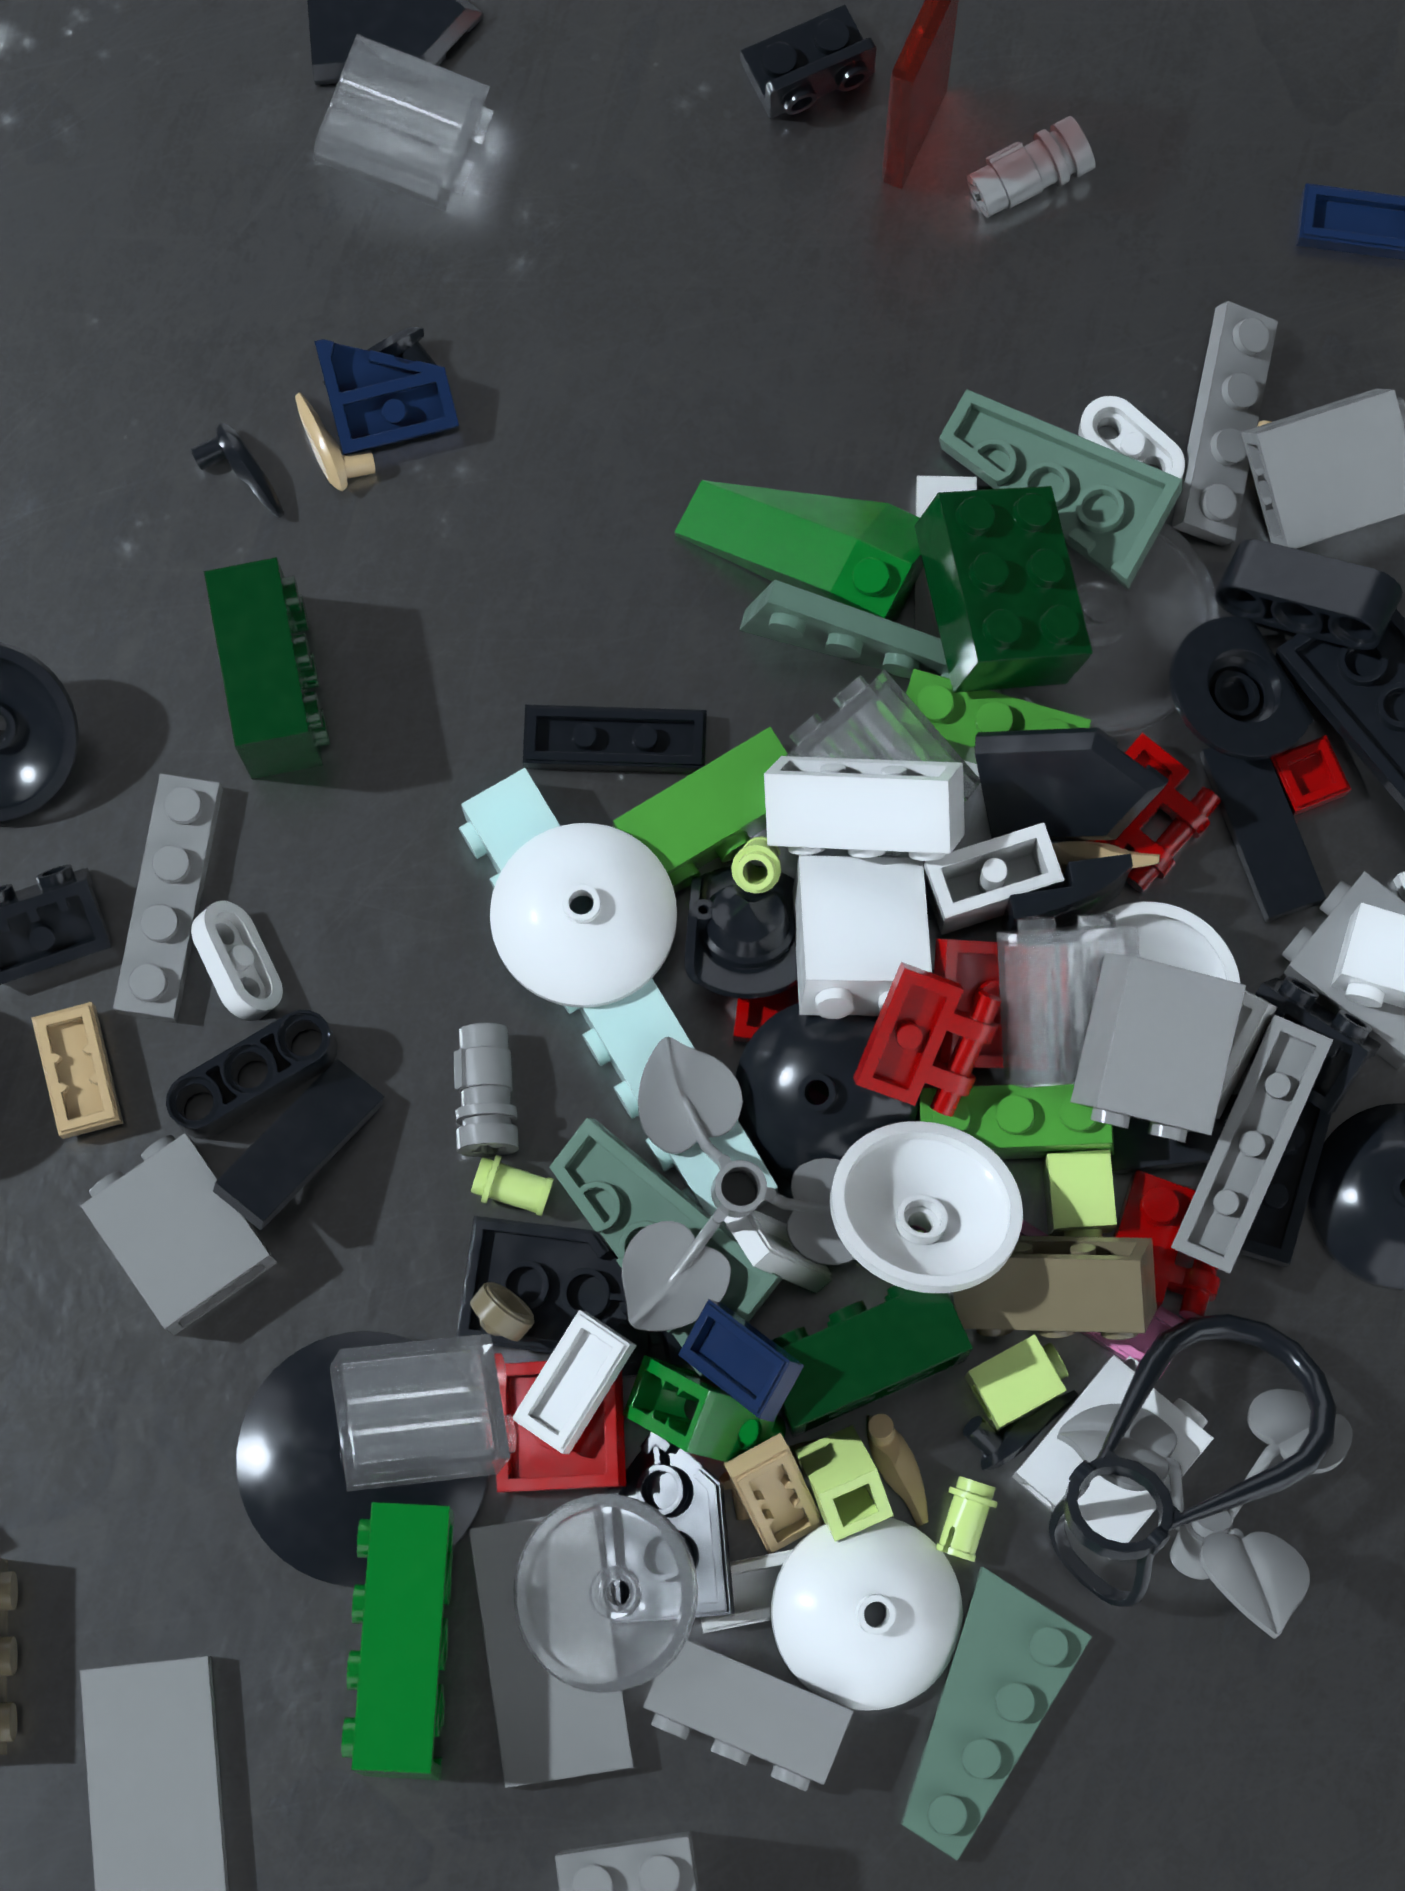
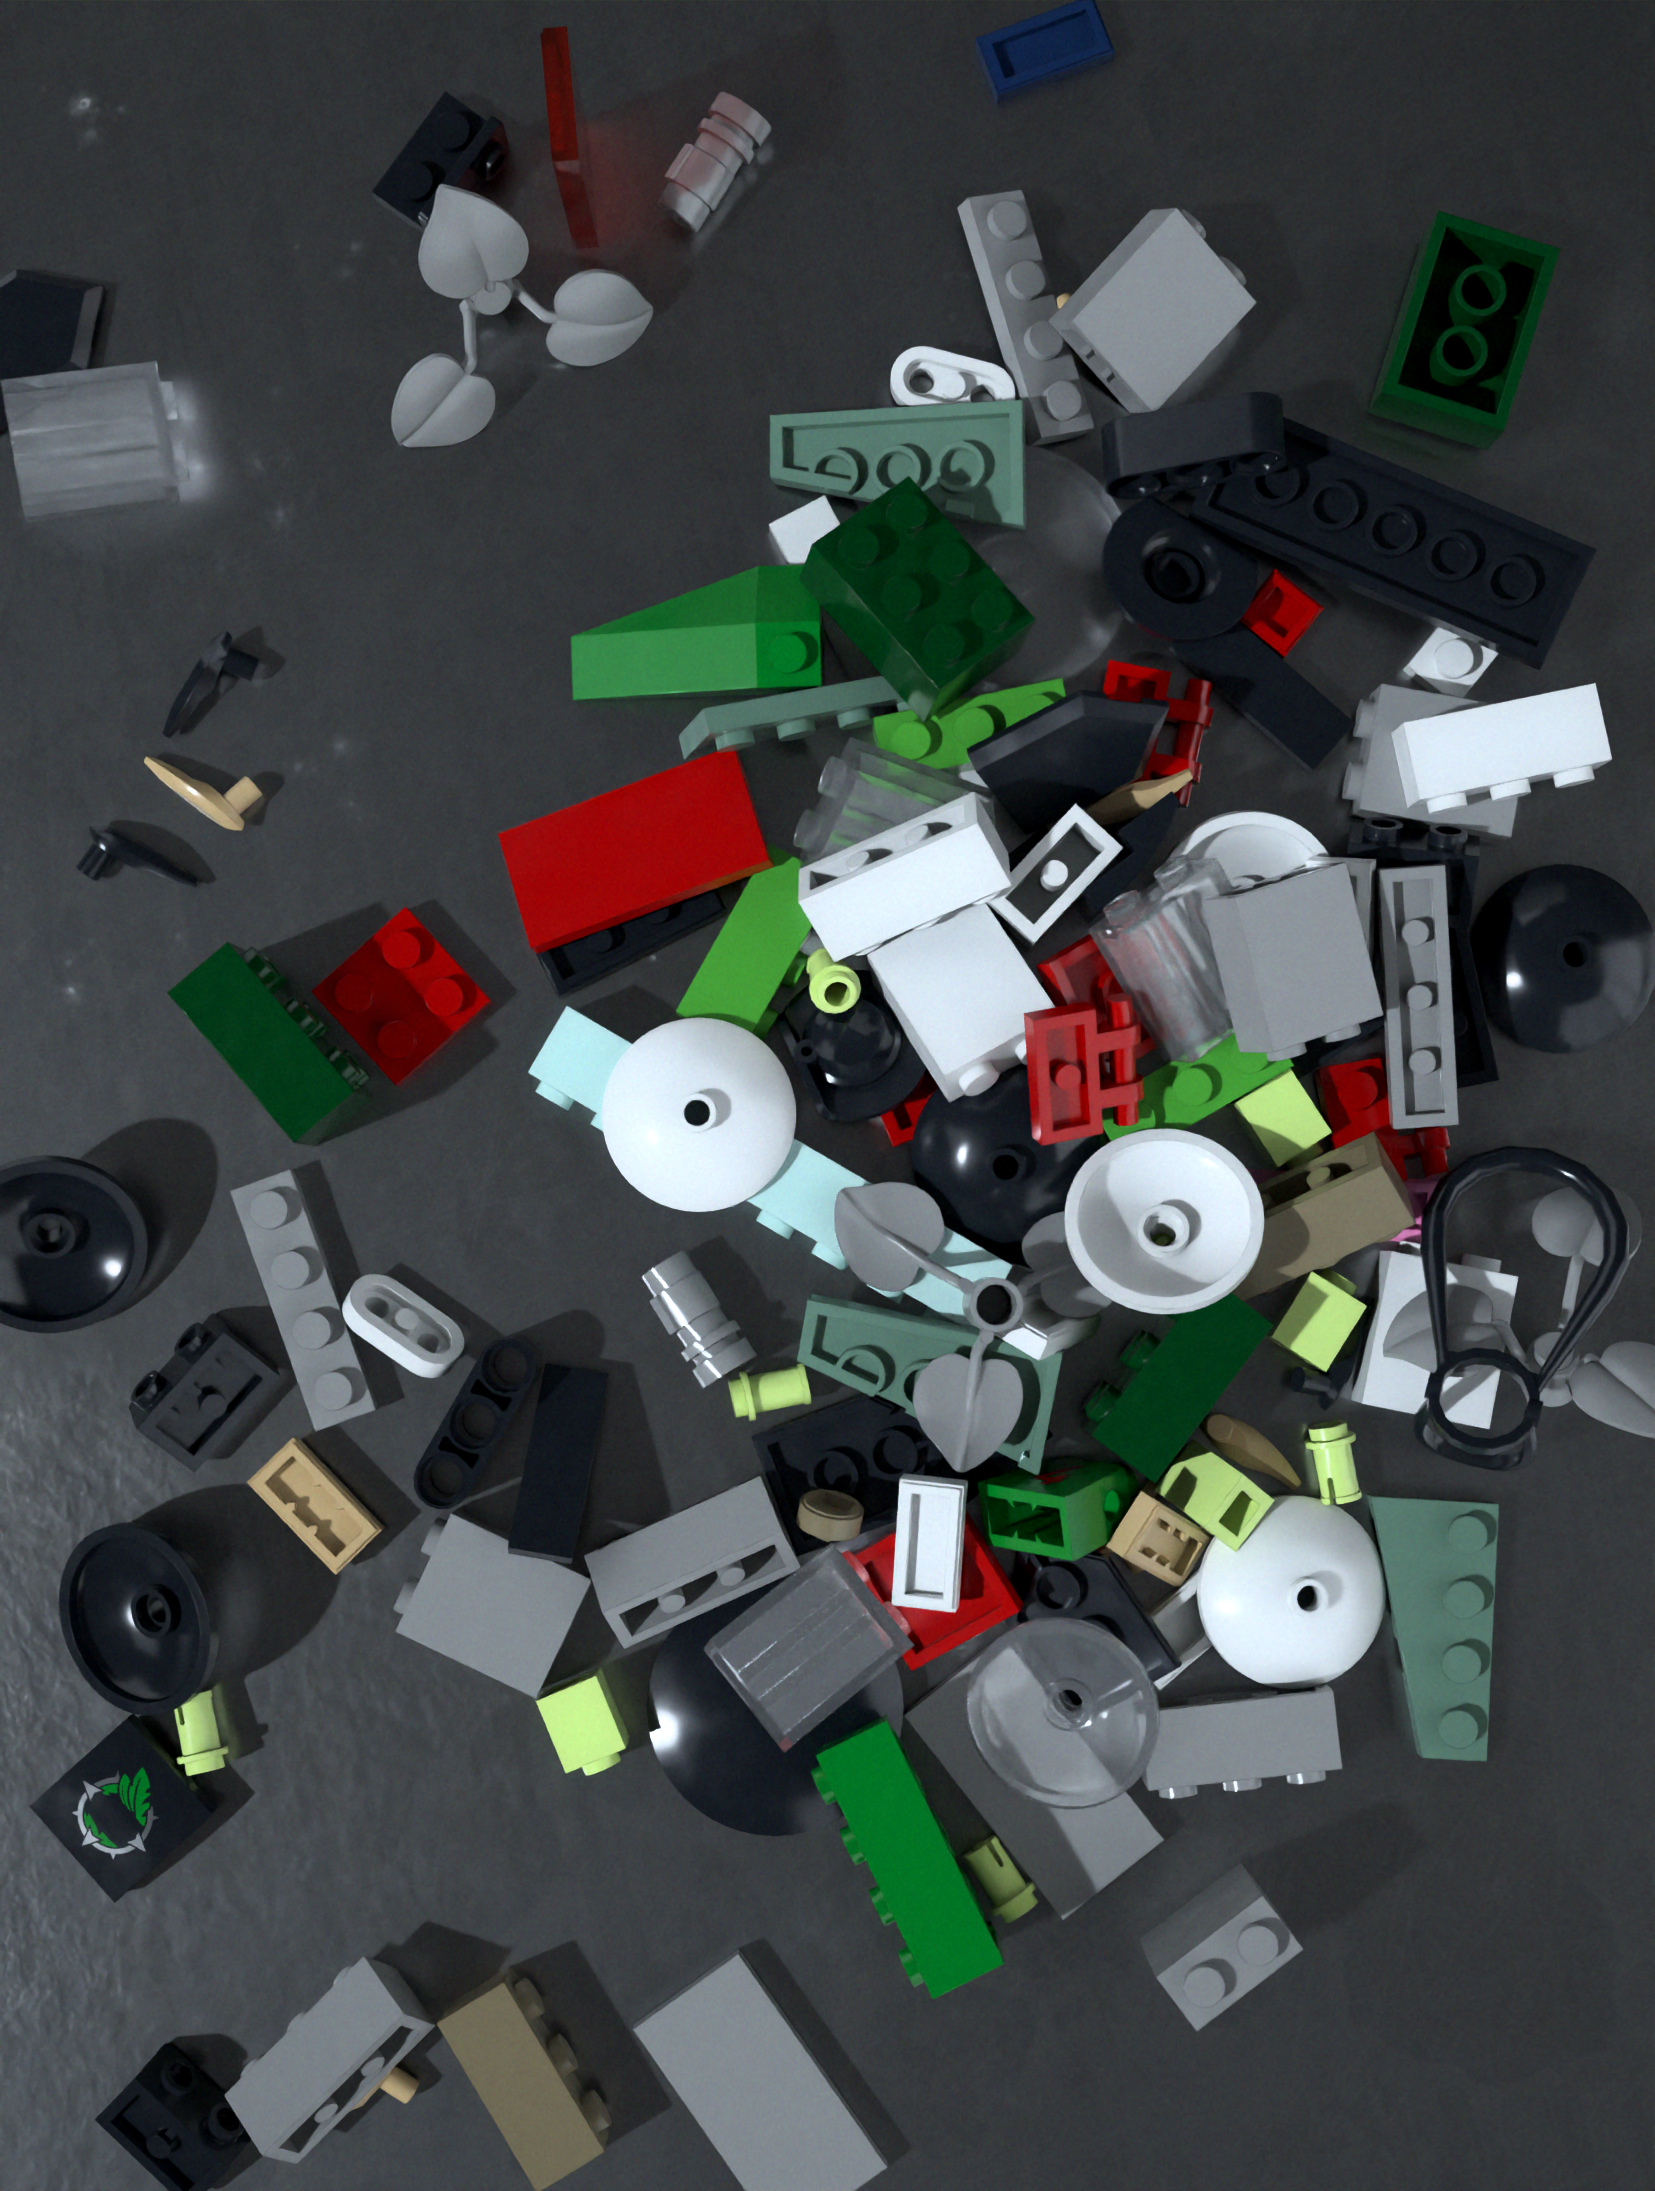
camera: 35 degrees left, 10 degrees up
dark blue wing [314,339,459,455] -> none
dark blue tile [678,1299,804,1422] -> none
none -> red plate [311,906,493,1087]
none -> light grey plant [391,184,653,447]
none -> red tile [498,750,774,954]
none -> yellowish green brick [536,1666,630,1776]
none -> light grey brick [584,1476,802,1649]
none -> yellowish green pin [962,1834,1038,1924]

